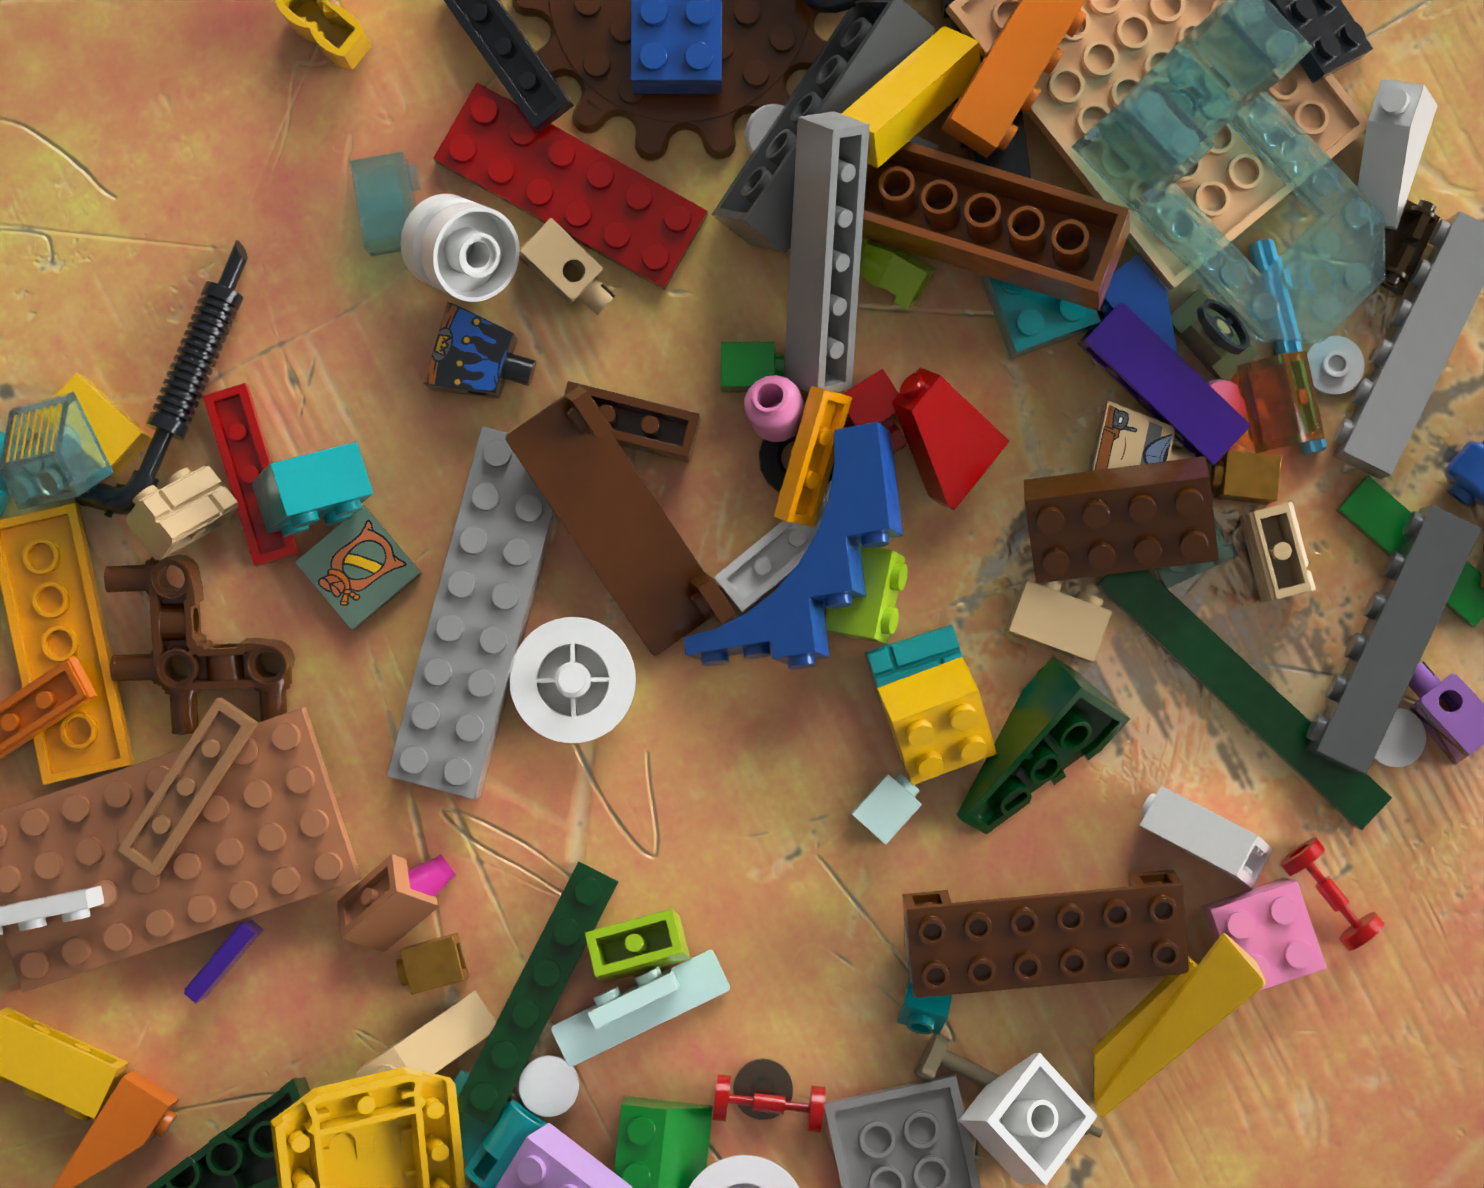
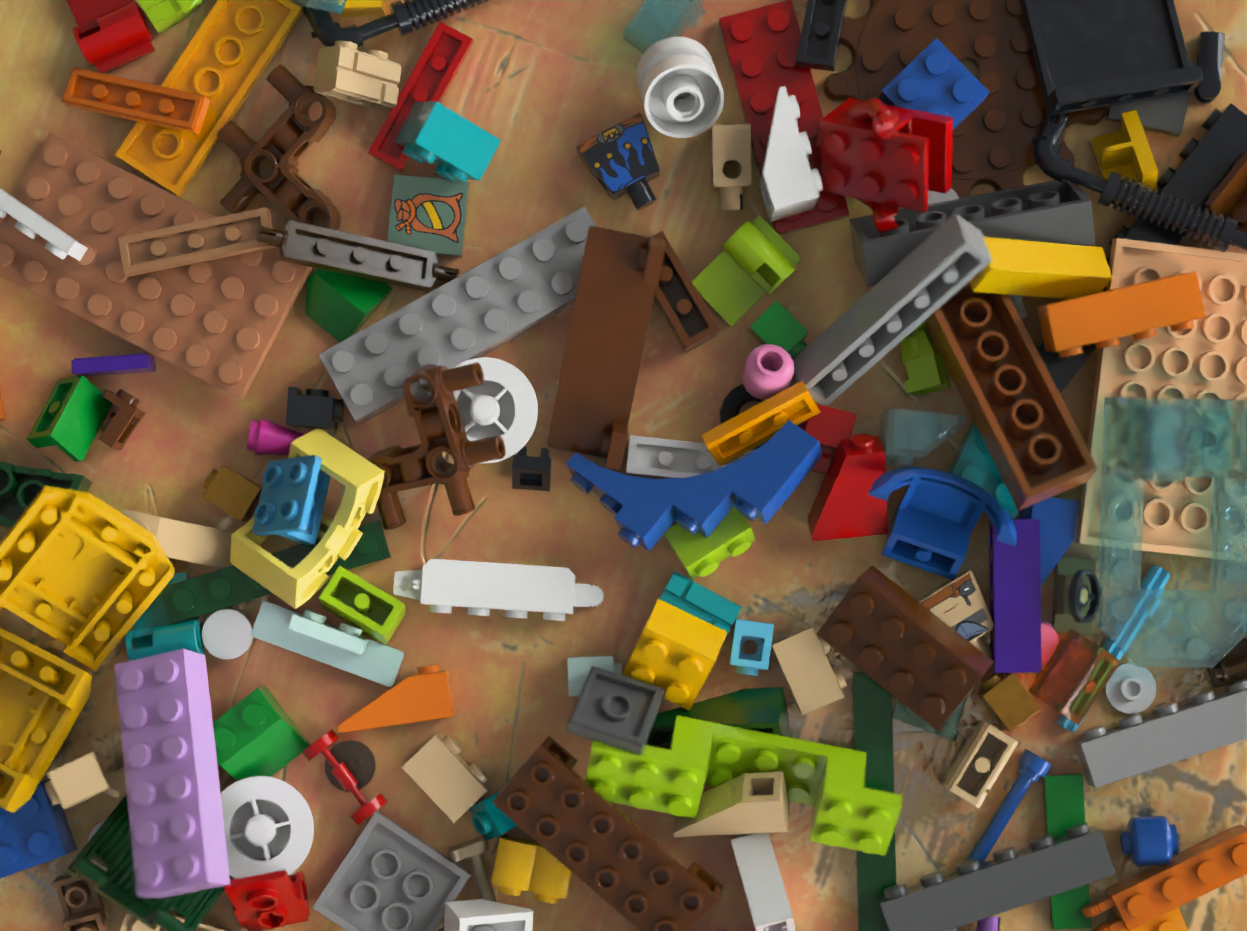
camera: 50 degrees right, 0 degrees up
nougat panel [337,854,438,952] -> none
none -> green panel [26,375,112,462]
none -> reddish brown bracket [99,389,145,450]
none -> light yellow window [230,427,384,609]
none -> dark azure bracket [252,455,331,546]
none -> plate [257,220,459,292]
none -> black brick [286,387,344,430]
none -> green slope [305,268,393,342]
none -> orange slope [338,664,455,733]
none -> reddish brown pin [367,362,506,530]
none -> white hinge [393,559,605,621]
none -> tan brick [401,733,490,823]
none -> yellow brick [491,835,572,904]
none -> black tile [512,446,551,491]
none -> dark grey tile [567,666,665,755]
none -> lime bracket [585,716,902,856]
none -> tan slope [673,771,790,837]
none -> lime piece [692,215,802,326]
none -> medium azure brick [729,619,774,676]
none -> white slope [759,86,823,222]
none -> red torso [816,98,953,233]
none -> blue piece [868,466,1017,580]
none -> clear light blue slope [879,408,967,468]
none -> blue piece [966,749,1052,864]

